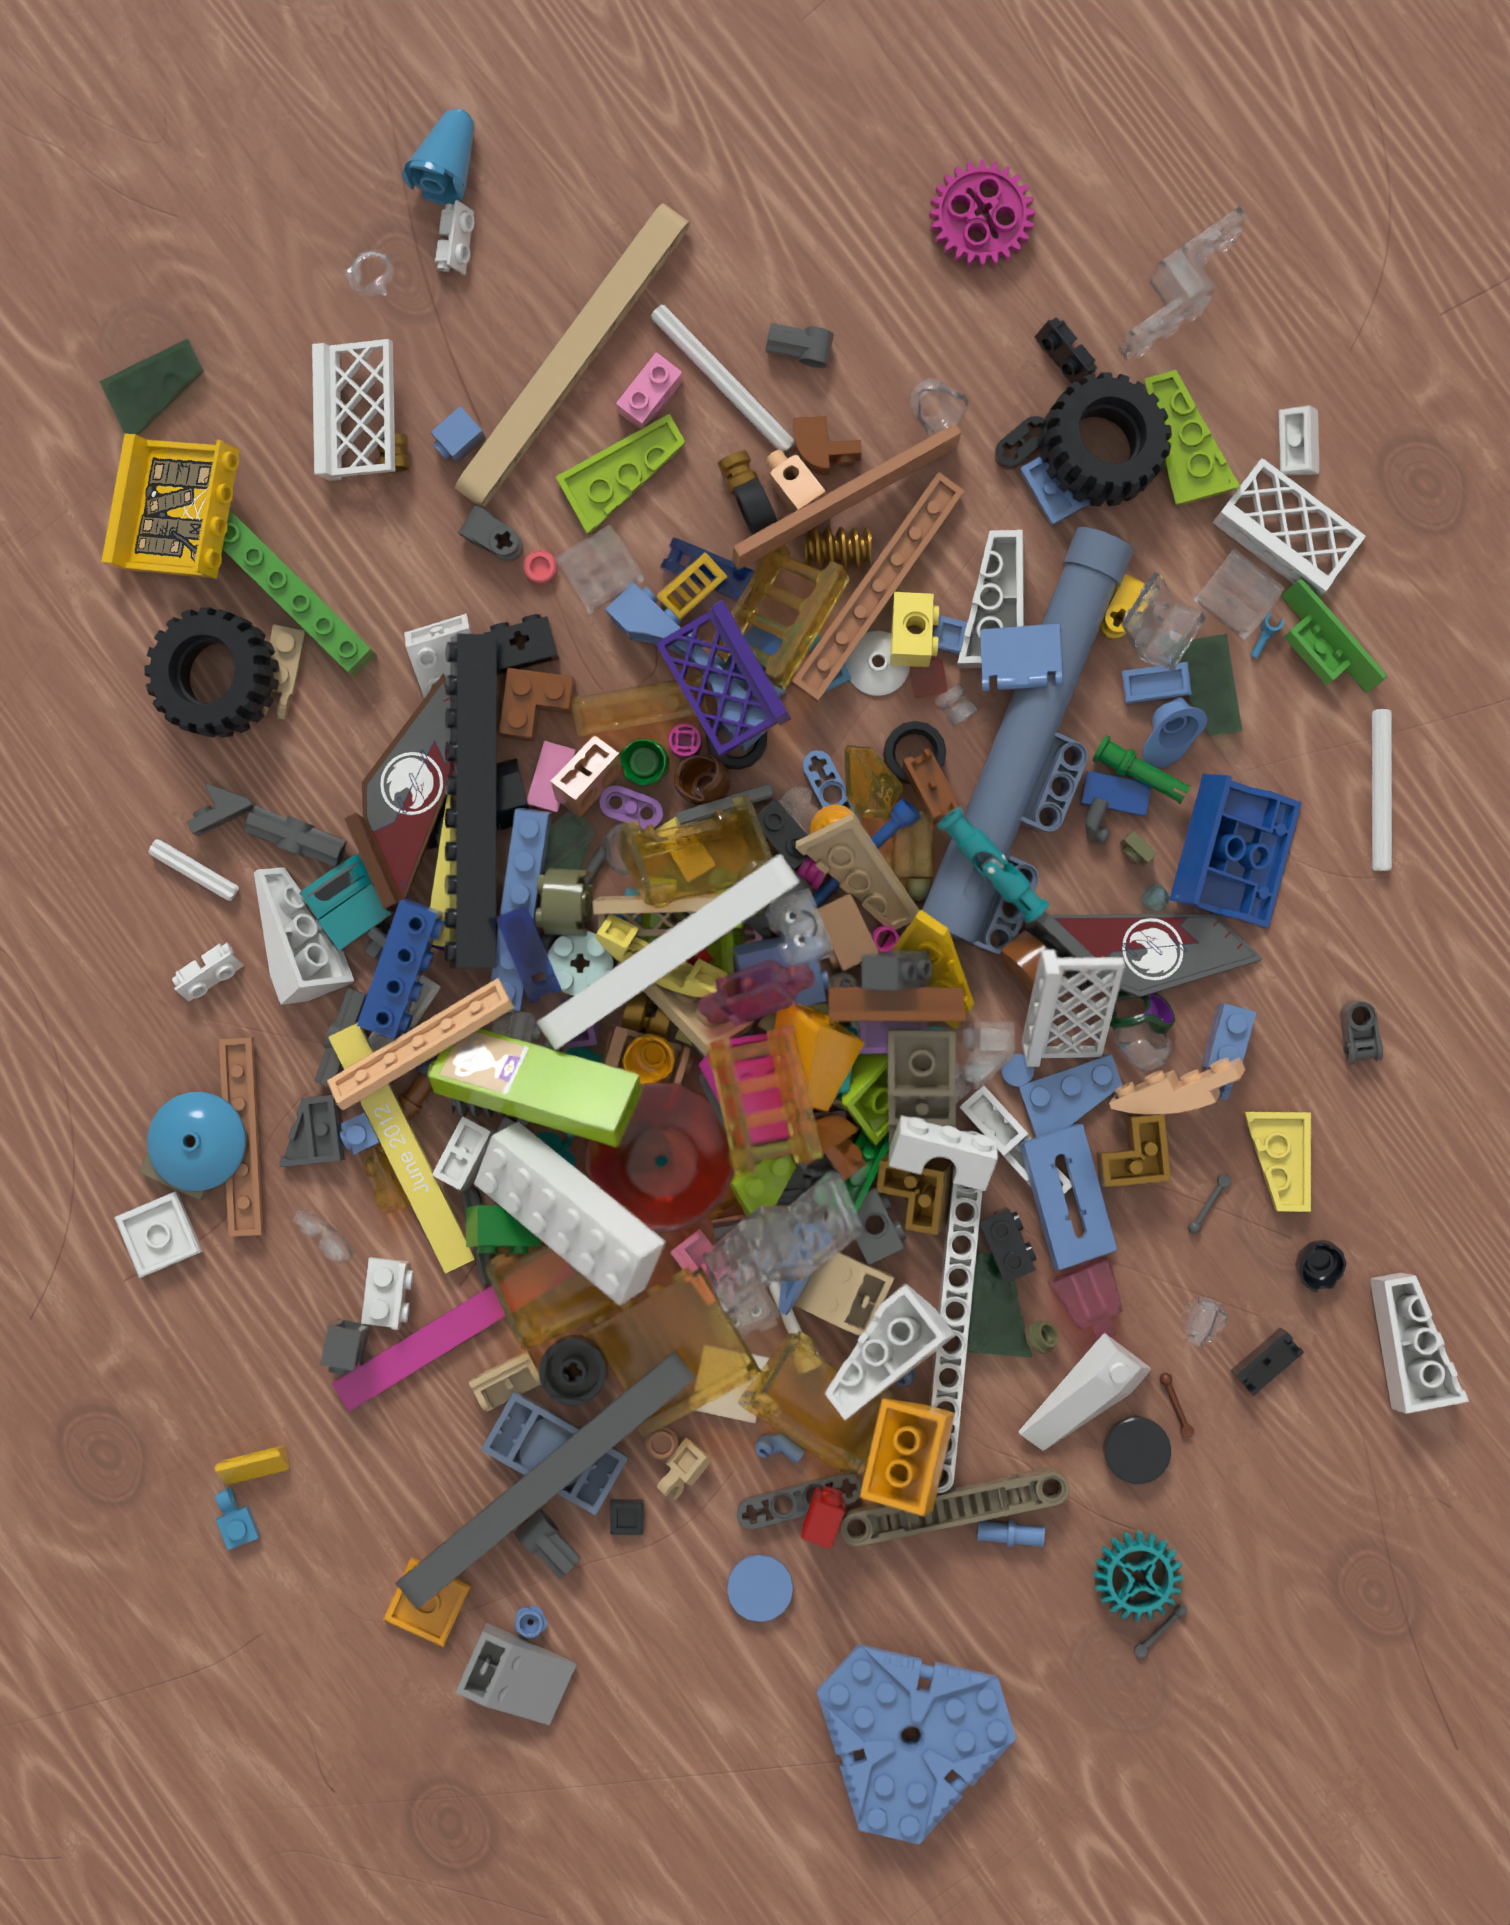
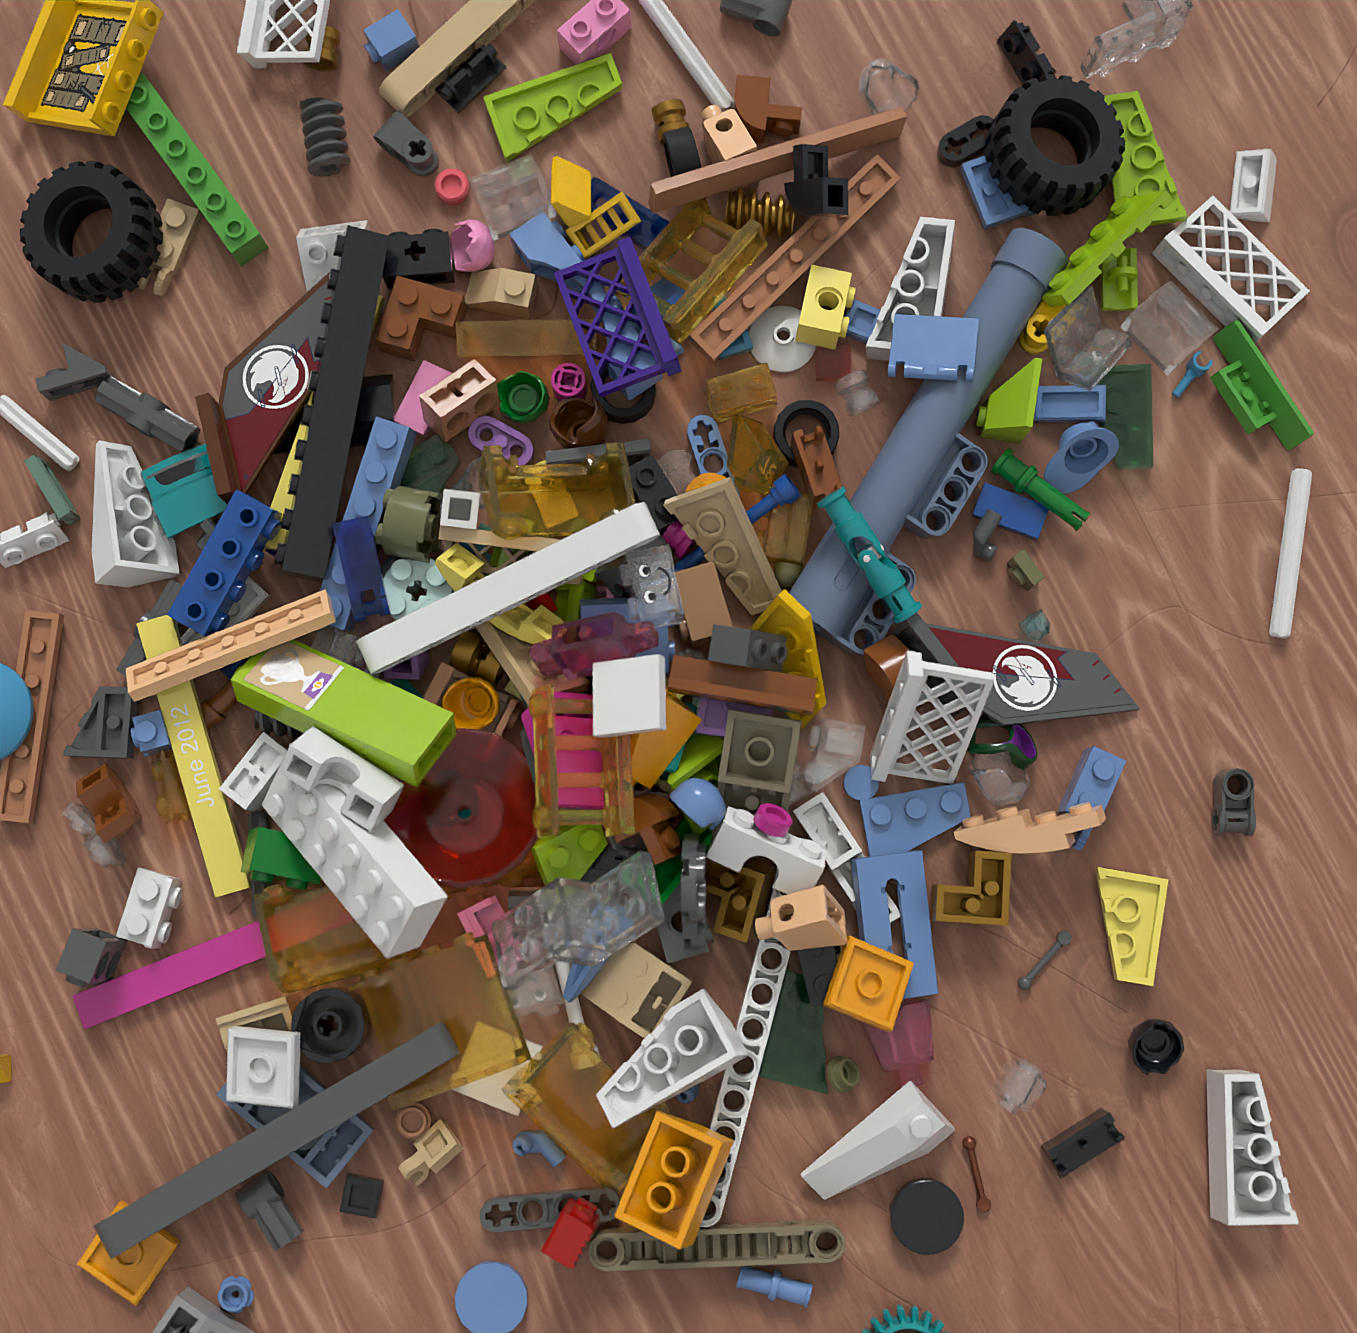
camera: 10 degrees right, 5 degrees down
dark pink hinge [871,926,899,952] -> none
blue piece [1169,774,1302,928] -> none
none -> sand green tile [24,455,80,526]
none -> dark orange brick [76,763,142,843]
none -> white plate [226,1026,300,1109]
none -> white arch [279,726,404,831]
none -> dark grey piece [299,97,350,177]
none -> black hinge [435,44,507,113]
none -> white brick [440,489,480,529]
none -> bright pink hair [451,219,495,272]
none -> tan slope [465,268,538,320]
none -> yellow slope [551,156,591,227]
none -> white tile [593,654,666,738]
none -> medium blue hair [669,778,726,830]
none -> dark grey plate [681,833,707,950]
none -> clear yellow hips [705,363,777,423]
none -> dark pink tile [753,803,792,837]
none -> light nougat torso [755,885,847,951]
none -> black brick [784,144,849,217]
none -> light orange tile [823,936,914,1032]
none -> lime slope [975,358,1042,444]
none -> lime wing [1042,190,1174,307]
none -> lime hips [1100,248,1138,311]

